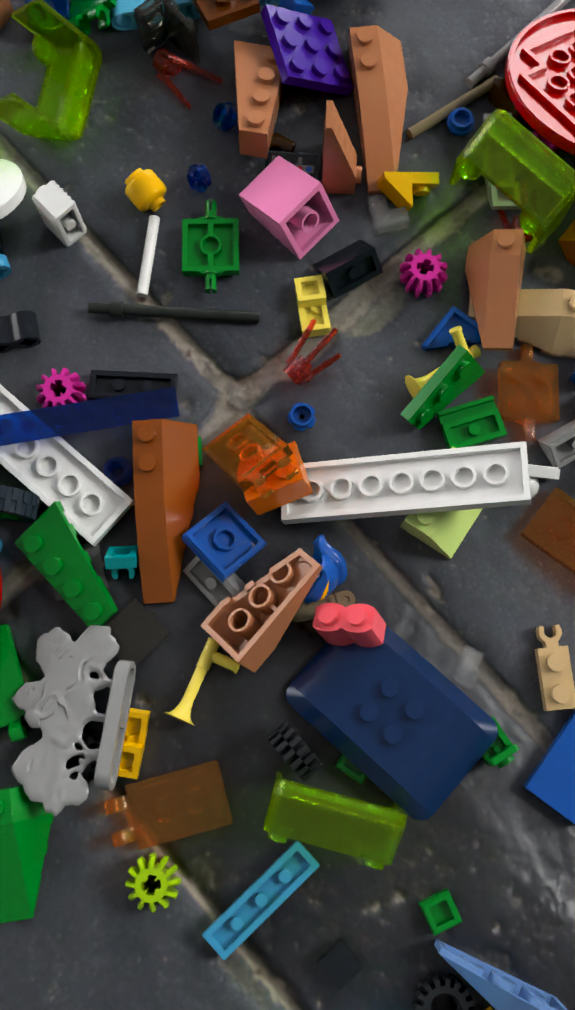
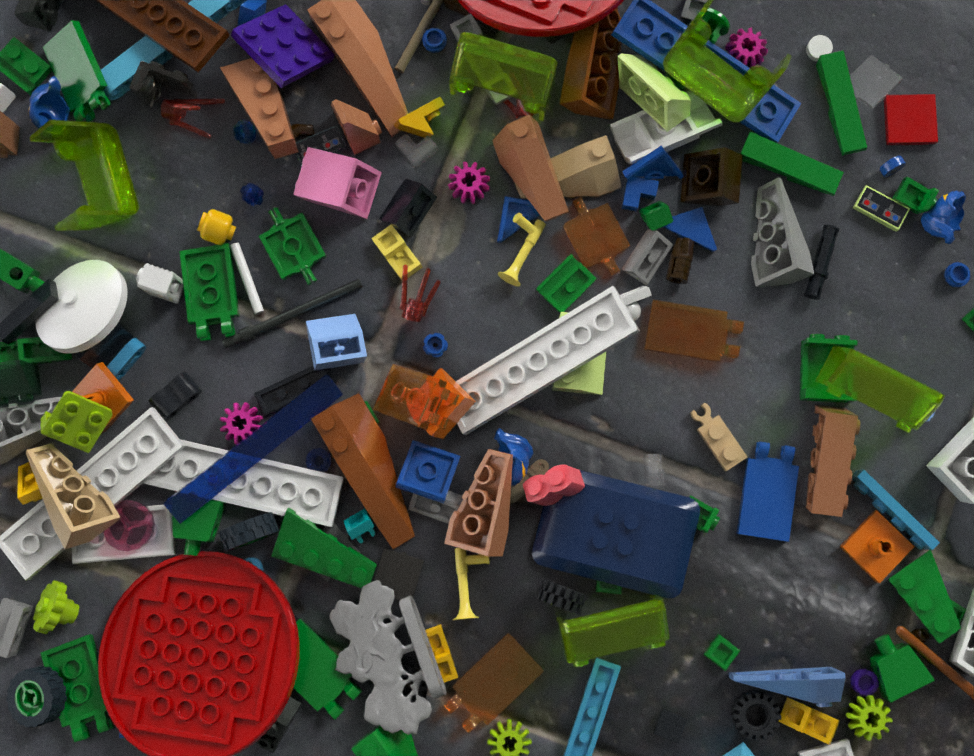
camera: 25 degrees left, 5 degrees up
green wing [400,345,486,430] -> none
none -> green tile [179,243,240,342]
none -> light blue slope [306,314,367,371]

